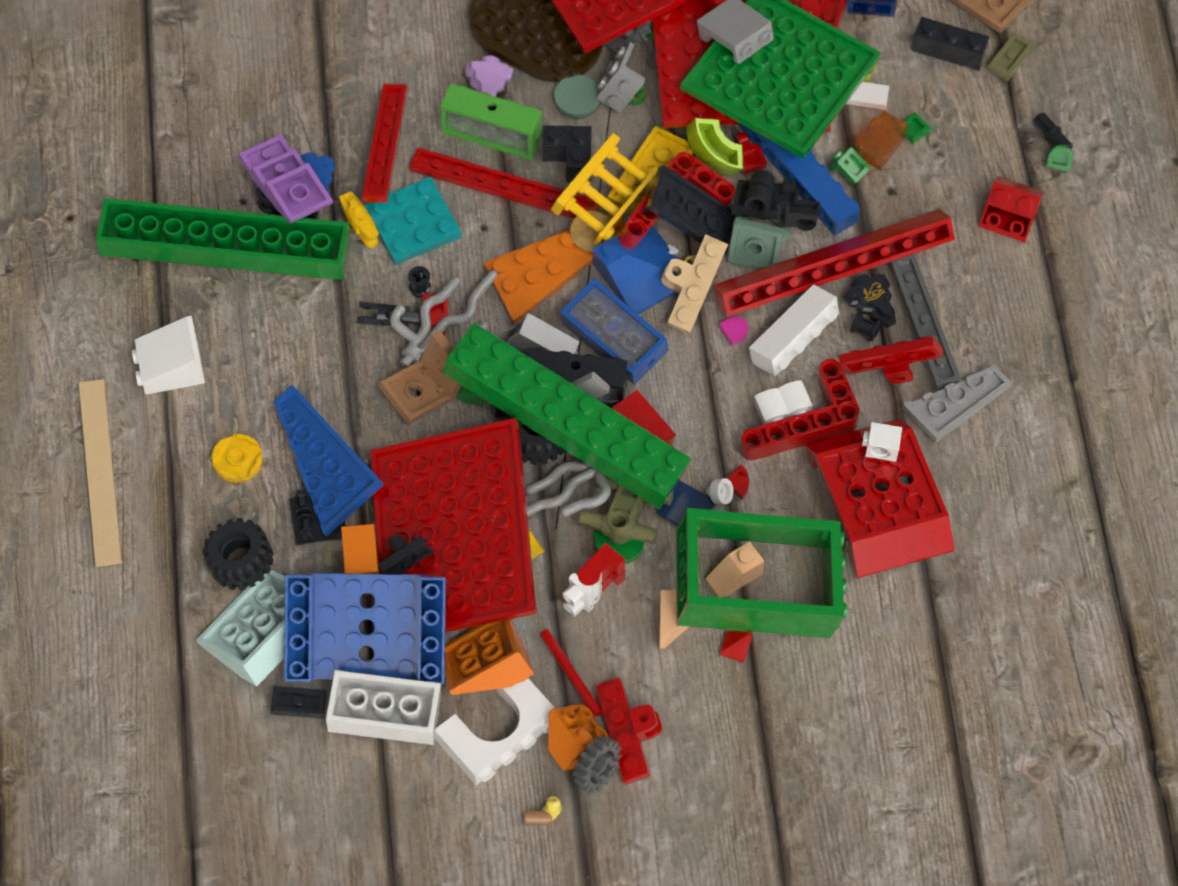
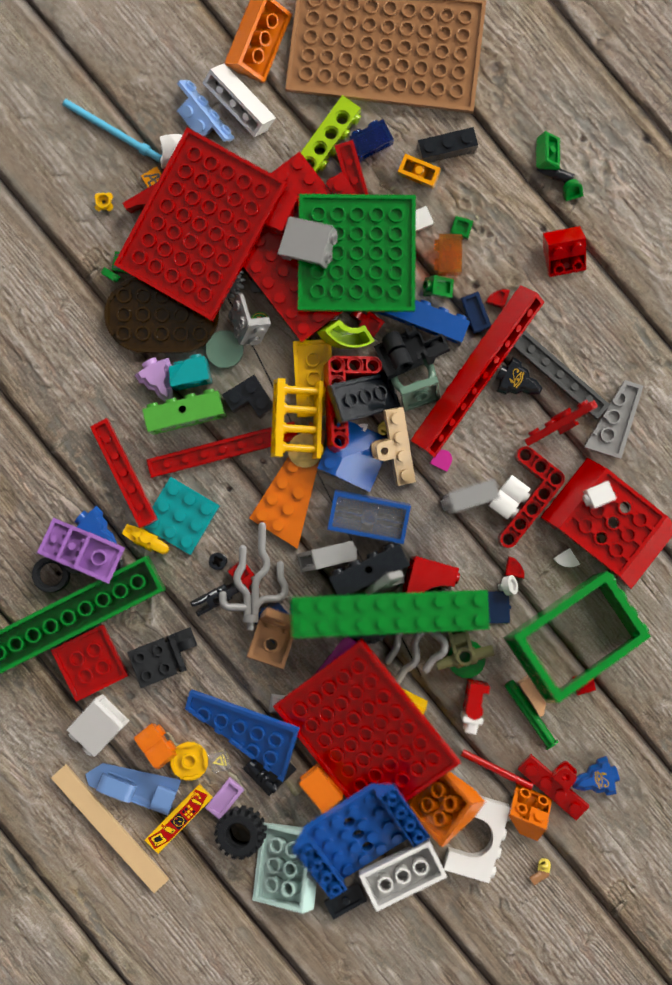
camera: 30 degrees left, 25 degrees up
black tile [378,534,435,574] -> none
dark grey gear [573,735,622,794] -> none
light nougat slope [705,542,765,597] -> none
white brick [749,284,839,376] -> none
black bush [850,312,882,342] -> none
olive plate [988,33,1034,81] -> none
none -> black tyre [32,557,71,593]
none -> red plate [51,624,129,702]
none -> medium blue panel [85,763,181,816]
none -> black plate [127,627,197,688]
none -> orange brick [134,723,177,769]
none -> tile [145,783,213,853]
none -> teal slope [169,354,213,391]
none -> lavender tile [205,777,244,819]
none -> clear tile [207,749,232,774]
none -> light orange brick [398,154,441,189]
none -> light grey arch [440,479,501,514]
none -> dark blue tile [460,292,491,334]
none -> red tile [486,289,510,309]
none -> green axle [504,680,559,750]
none -> green slope [536,131,560,170]
none -> white tile [553,548,580,567]
none -> blue rock [572,756,620,795]

